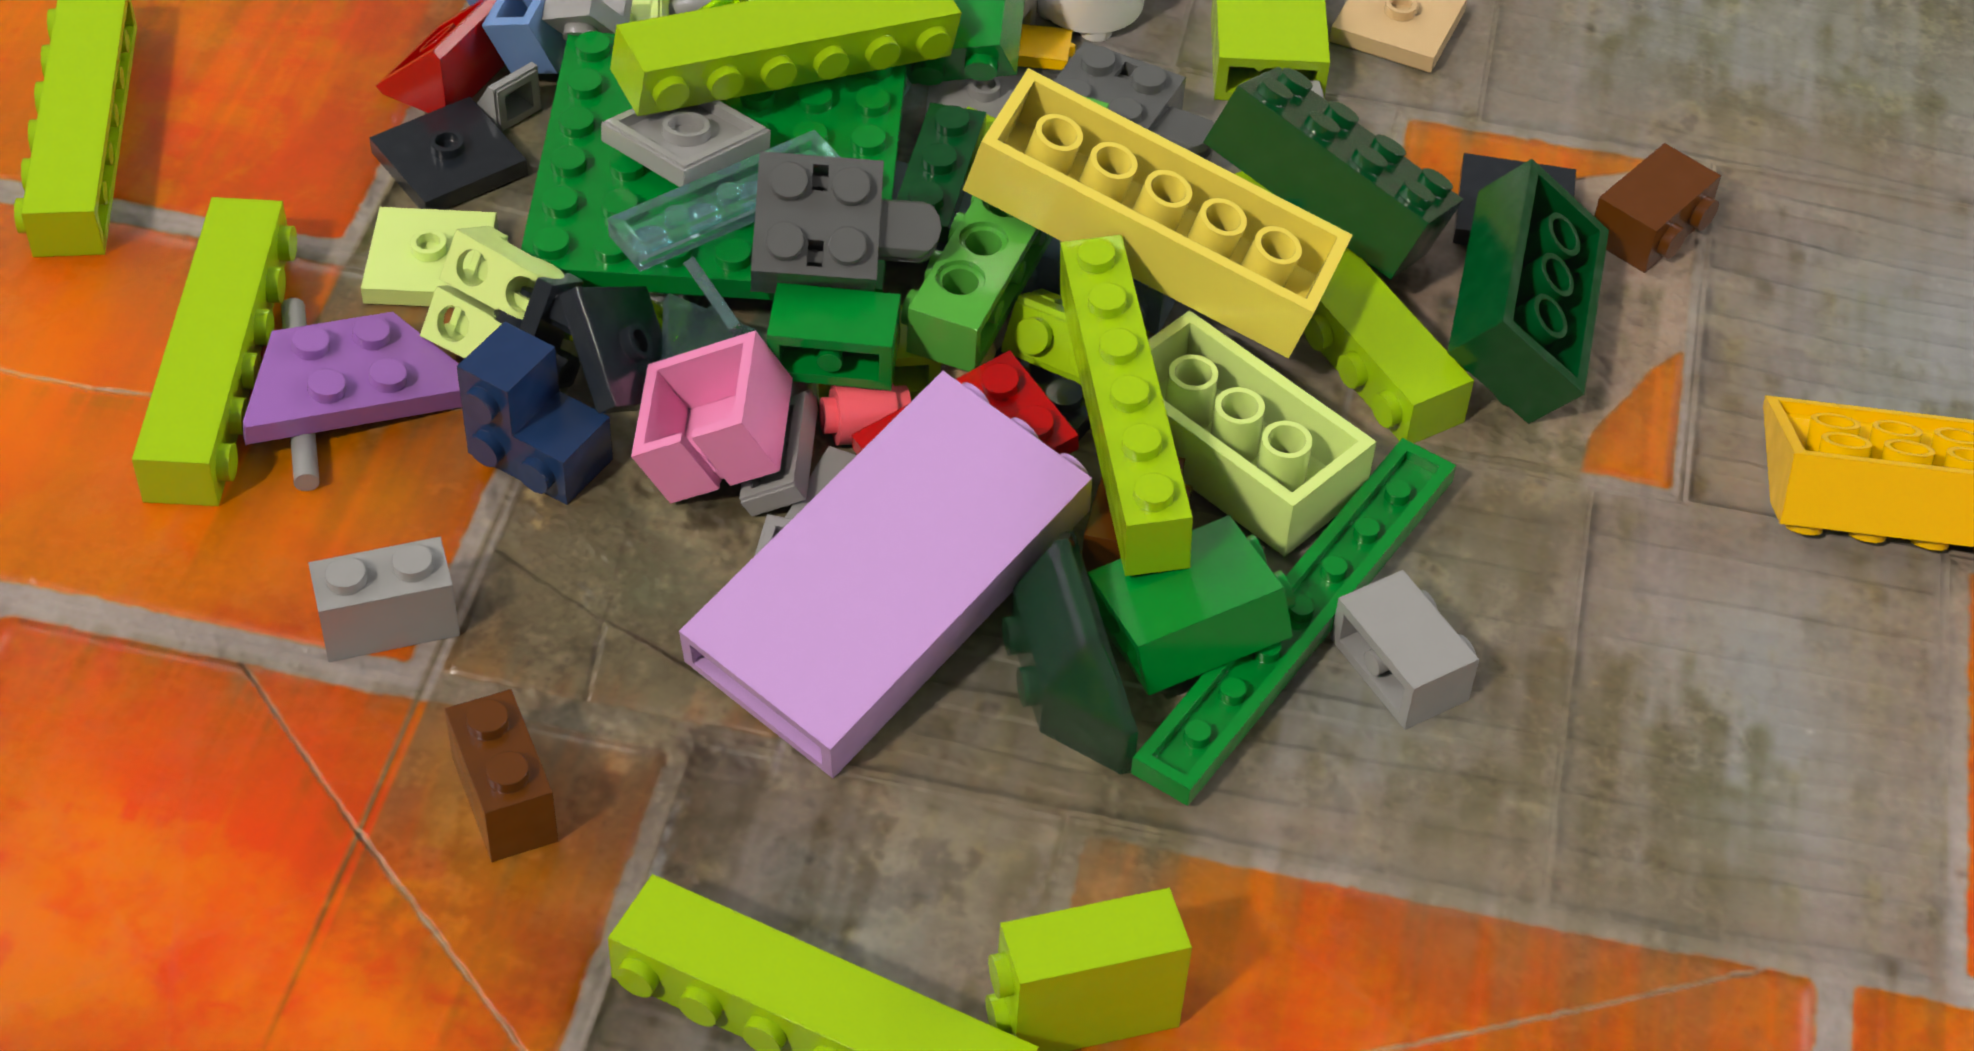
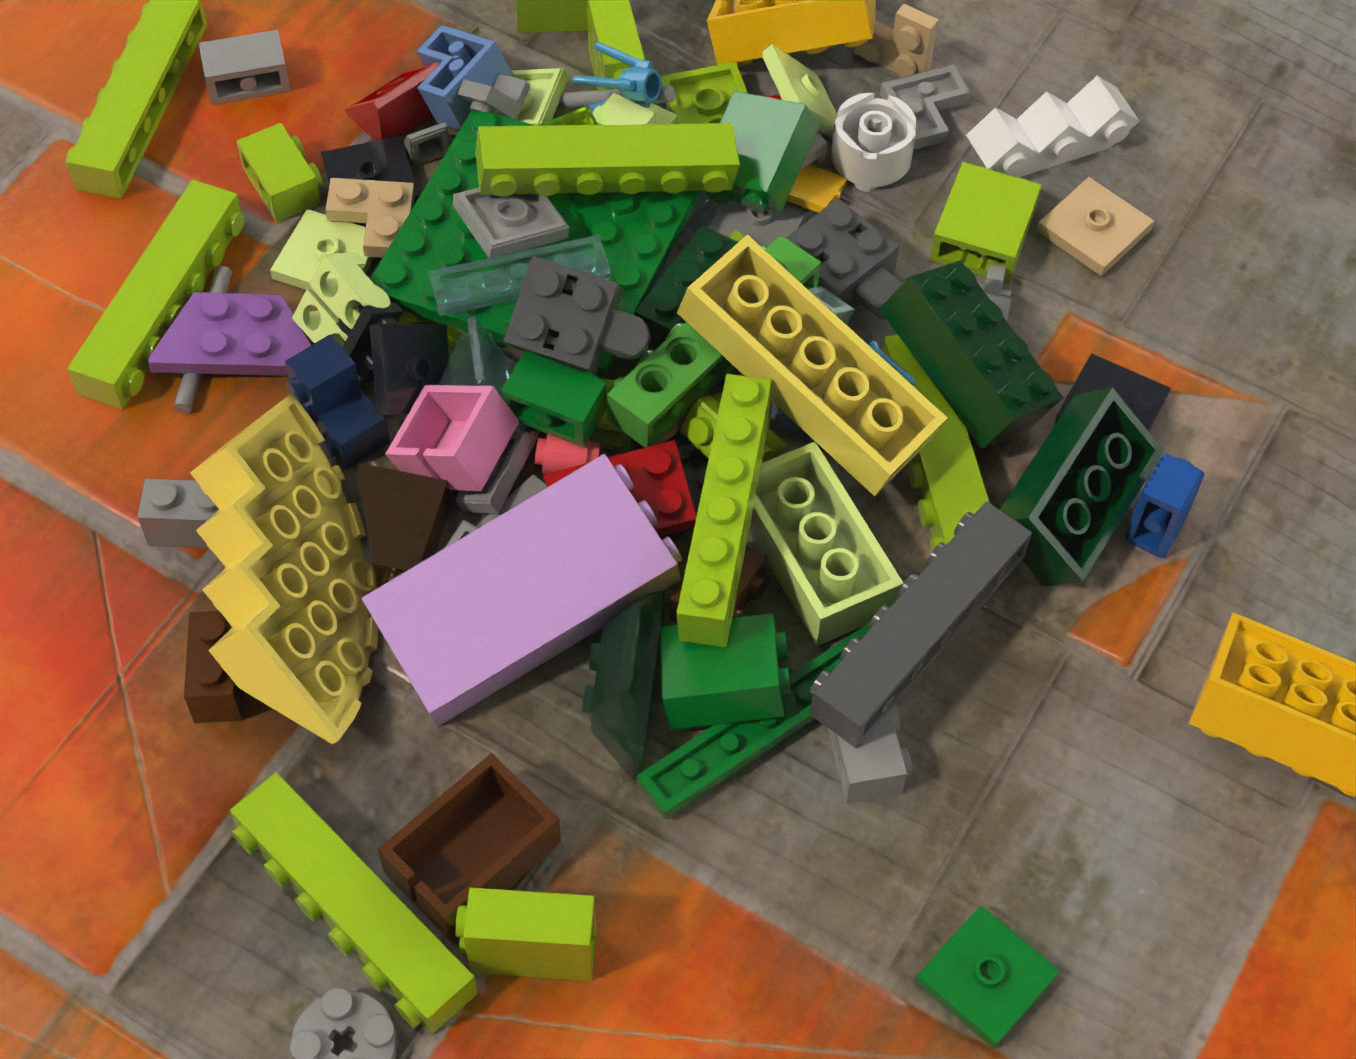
camera: 20 degrees right, 10 degrees up
reddish brown brick [1594,143,1722,273] -> none
none -> light yellow brick [190,392,379,744]
none -> light grey brick [199,30,291,105]
none -> lime brick [236,123,323,223]
none -> tan plate [326,178,415,258]
none -> dark brown slope [357,463,451,587]
none -> reddish brown piece [378,753,561,941]
none -> dark grey brick [810,501,1032,748]
none -> green plate [915,905,1060,1049]
none -> blue brick [1125,454,1205,558]

